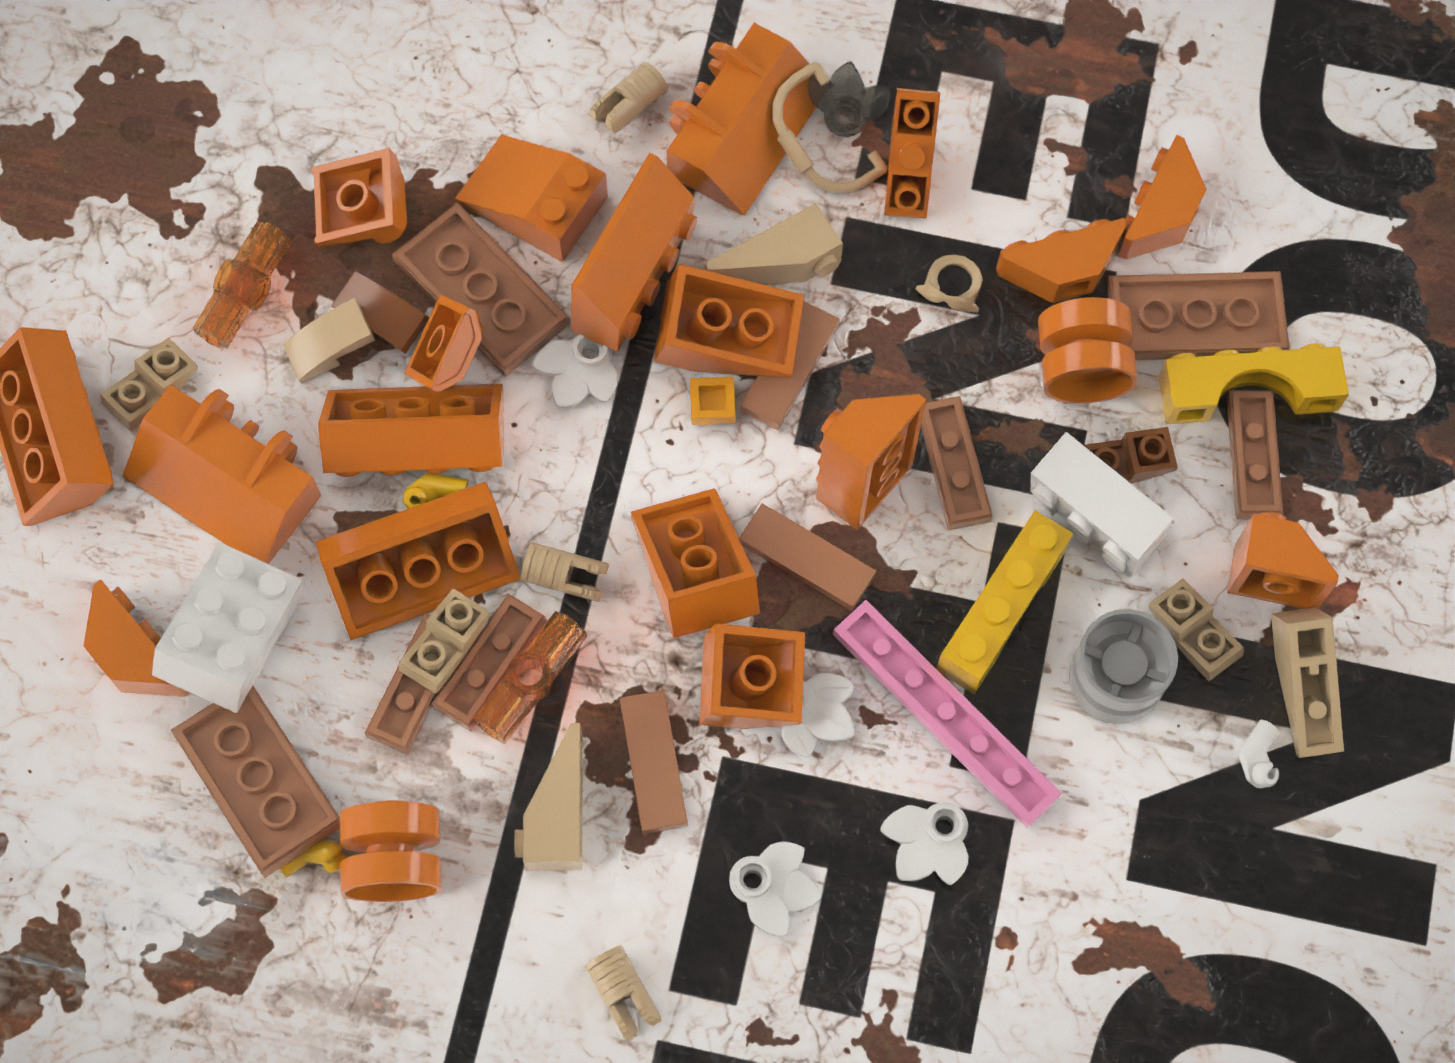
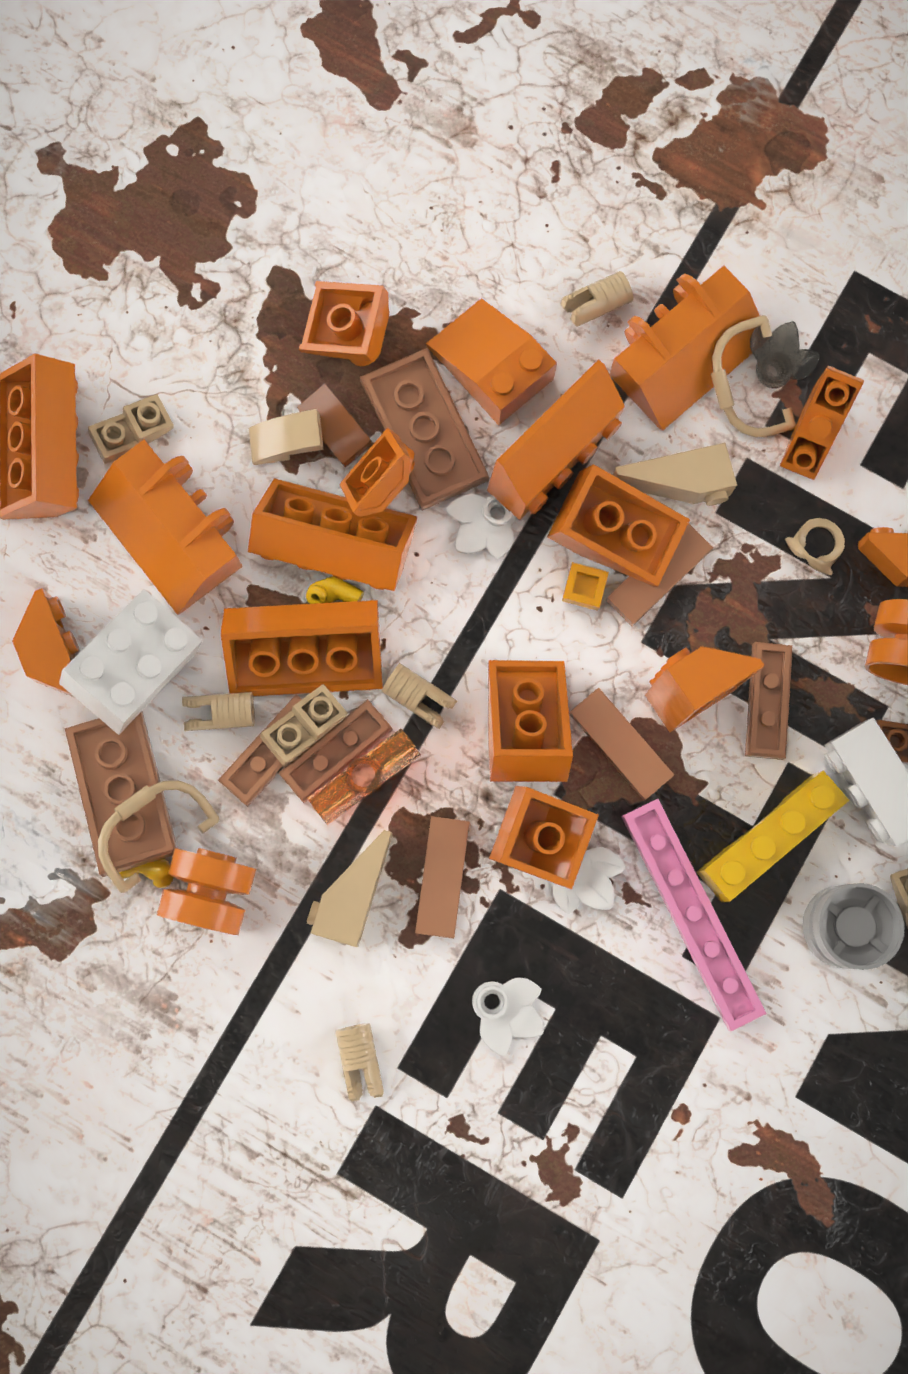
camera: 15 degrees right, 10 degrees up
clear orange piece [193,221,291,349] -> none
white plate [880,802,968,885] -> none
none -> tan piece [98,780,219,893]
none -> tan hinge [182,692,255,731]

